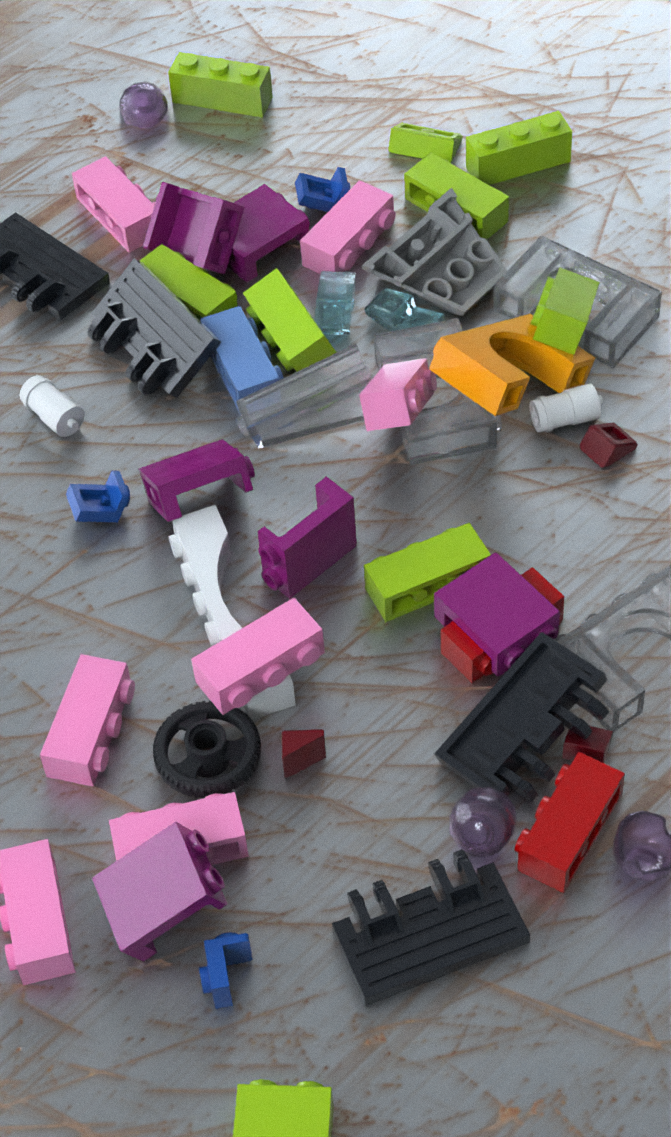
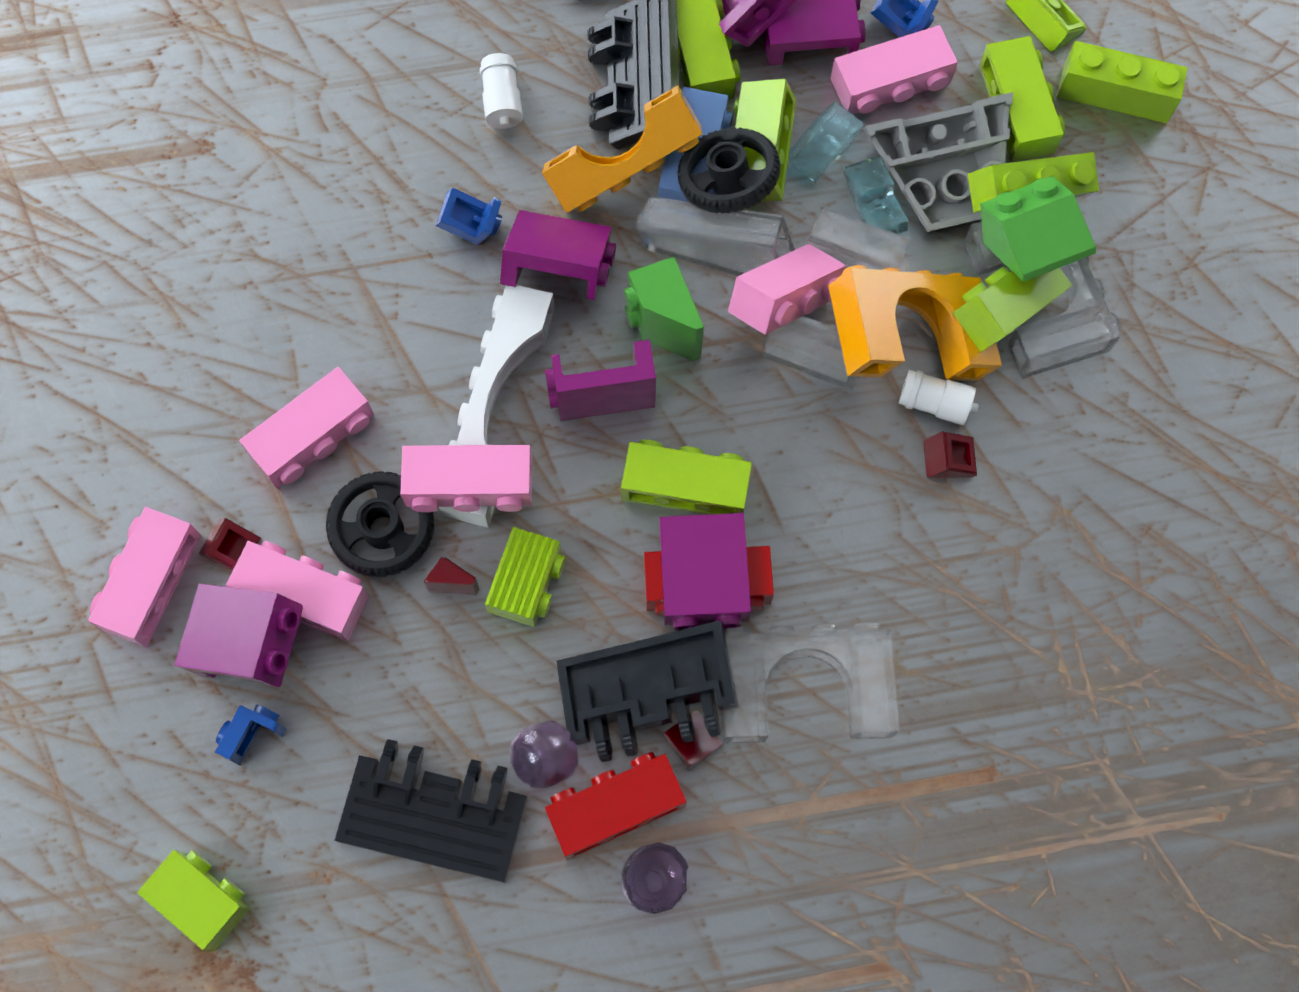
camera: 30 degrees right, 20 degrees up
none -> dark red slope [199,517,261,571]
none -> lime brick [485,527,566,627]
none -> light orange arch [542,85,703,213]
none -> bright green slope [624,257,704,361]
none -> black wheel [677,127,780,214]
none -> lime brick [967,152,1100,213]
none -> bright green slope [980,176,1096,282]

